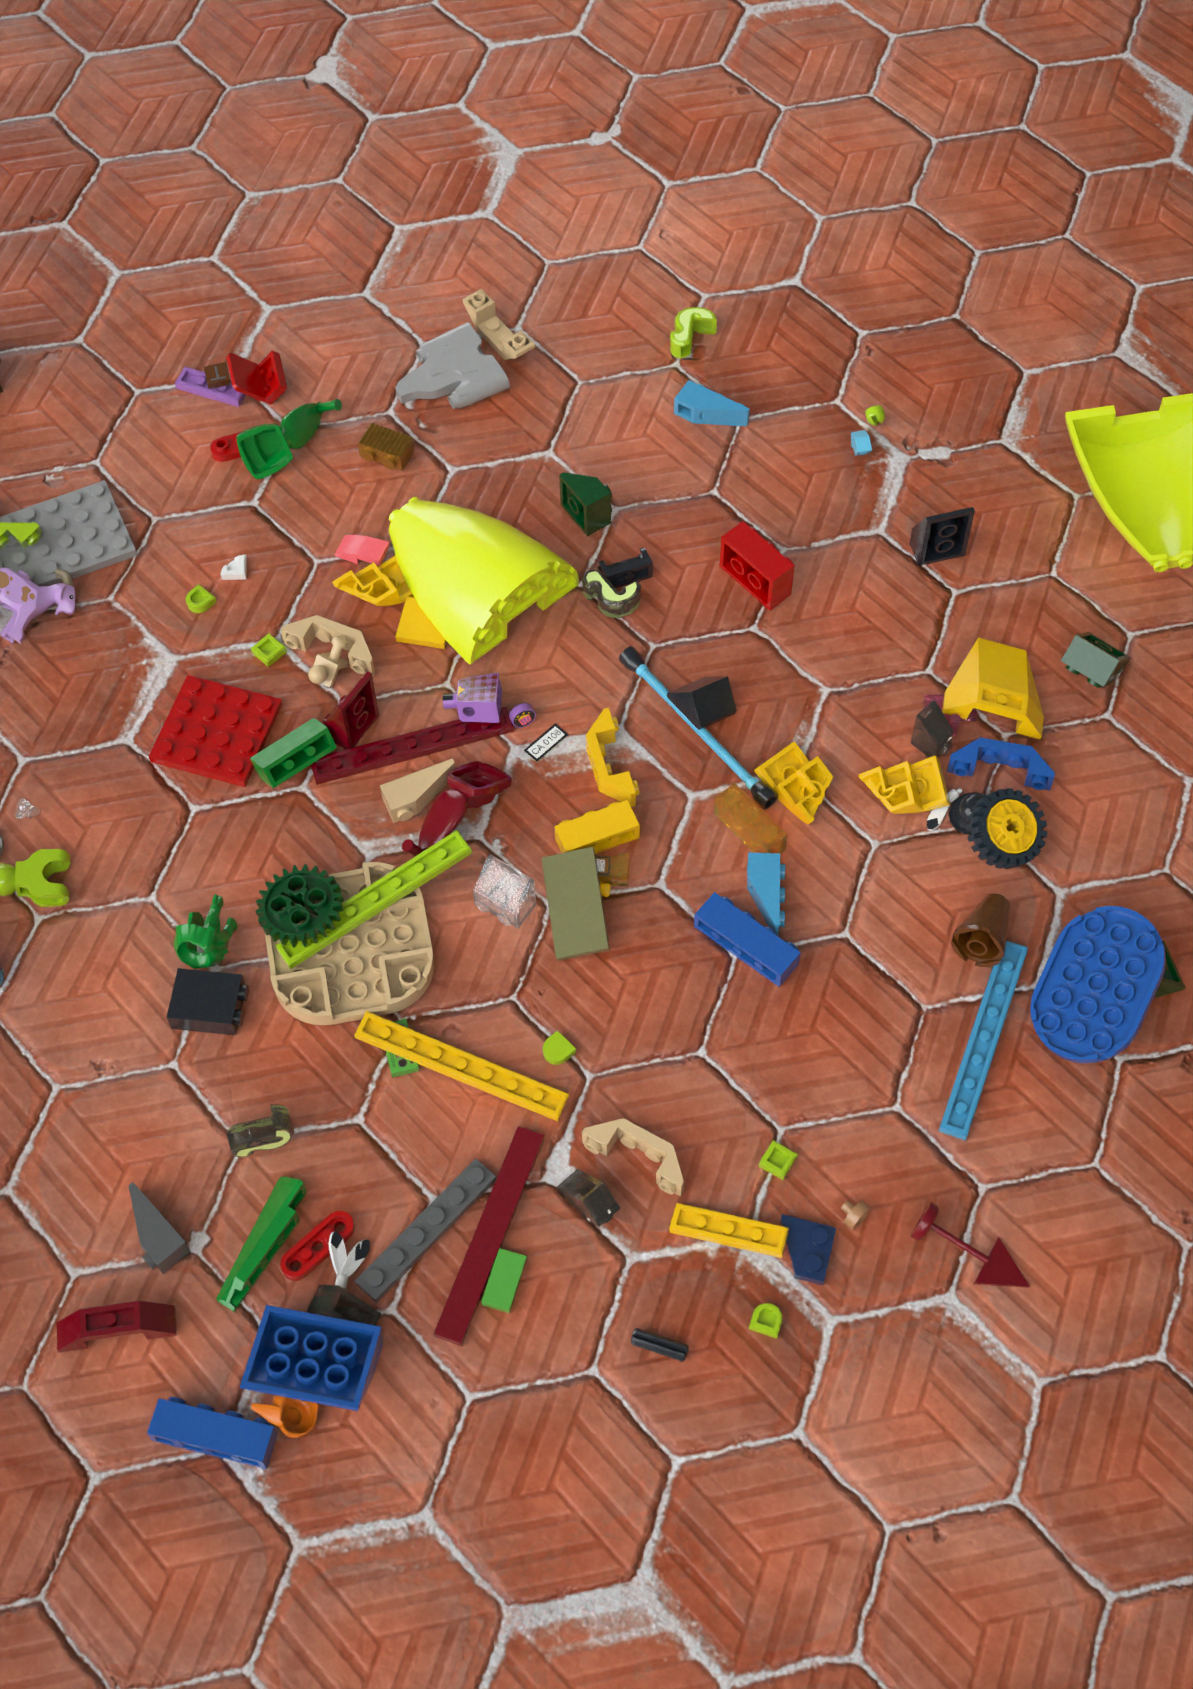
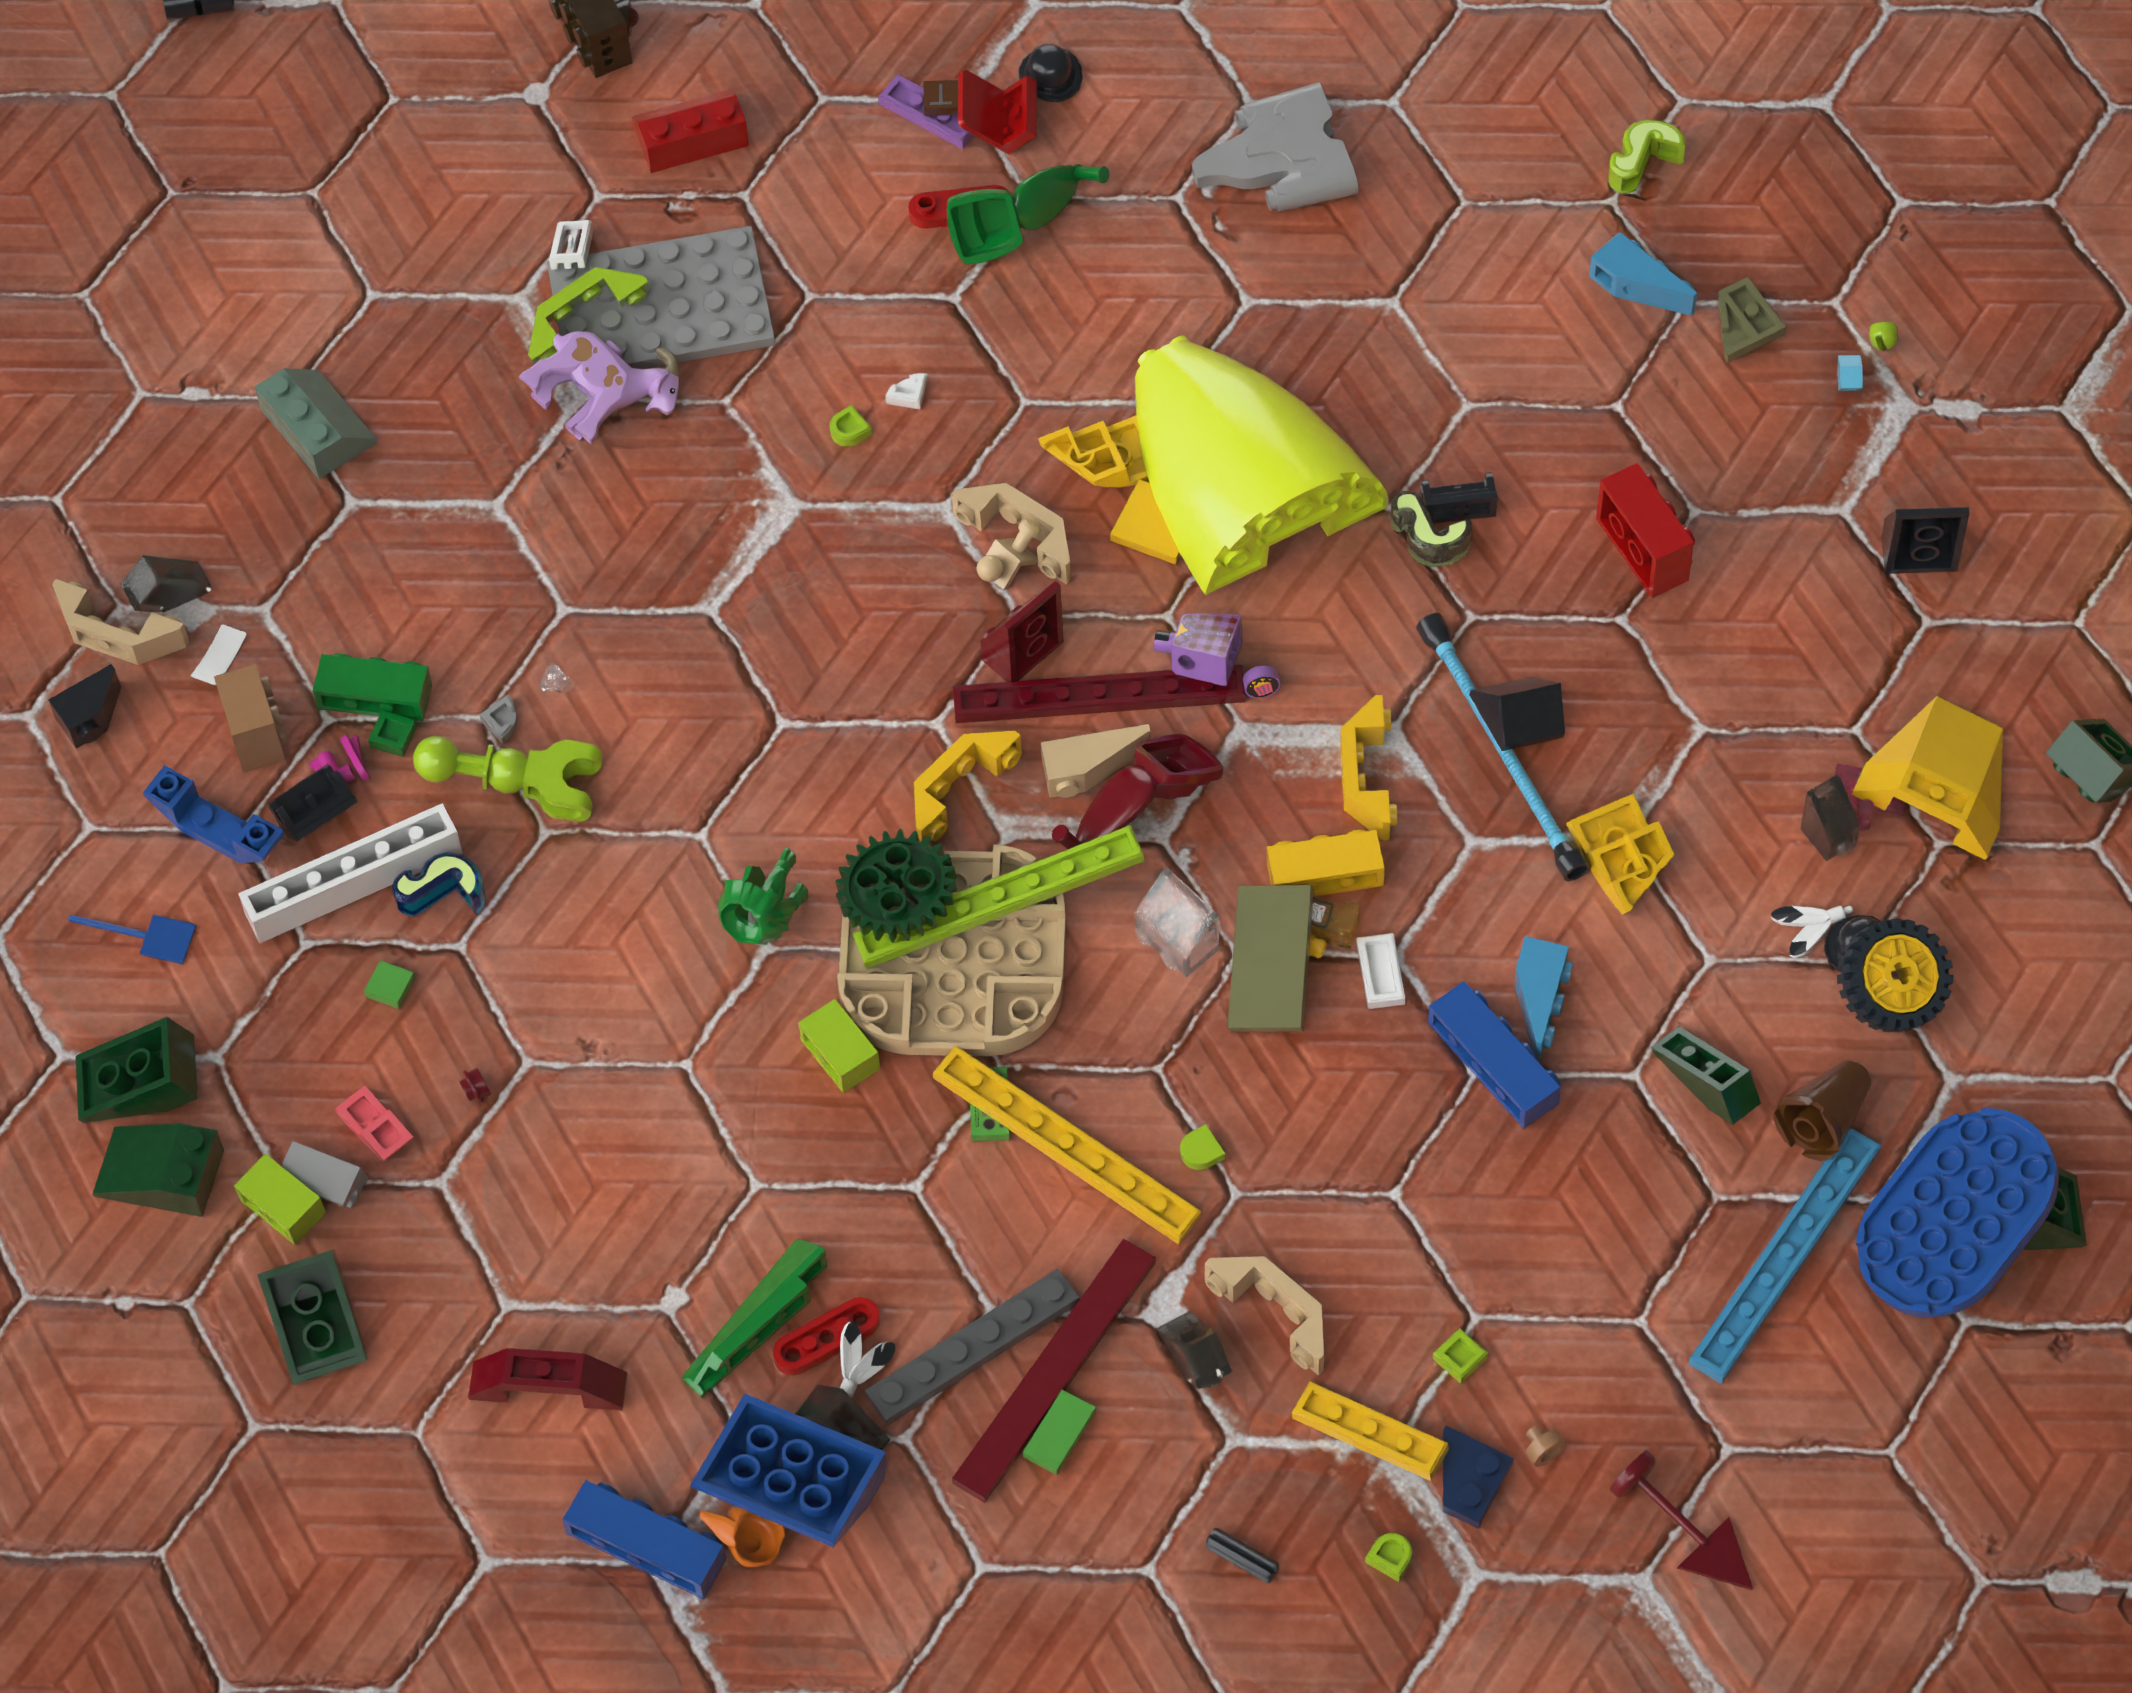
camera: 15 degrees right, 0 degrees up
dark grey slope [128,1182,191,1274] -> none
red plate [148,675,283,787] -> none
black brick [166,968,249,1036] -> none
clear smoke animal [227,1104,295,1157] -> none
green brick [250,718,337,789] -> none
lime tile [251,633,287,667] -> none
coral slope [335,535,389,566] -> none
pearl gold brick [358,422,414,471] -> none
tan slope [463,289,535,360] -> none
sticker [523,723,569,762] -> none
dark green slope [559,472,612,536] -> none
clear yellow brick [714,783,788,854] -> none
yellow slope [858,756,950,814] -> none
blue slope [947,737,1055,790] -> none
none -> dark red plate [459,1068,491,1104]
none -> red slope [632,90,749,173]
none -> lime panel [798,999,880,1093]
none -> yellow slope [914,731,1022,842]
none -> black hat [1018,44,1083,102]
none -> white tile [1356,933,1405,1009]
none -> dark green slope [1651,1026,1761,1125]
none -> olive wing [1717,277,1786,363]

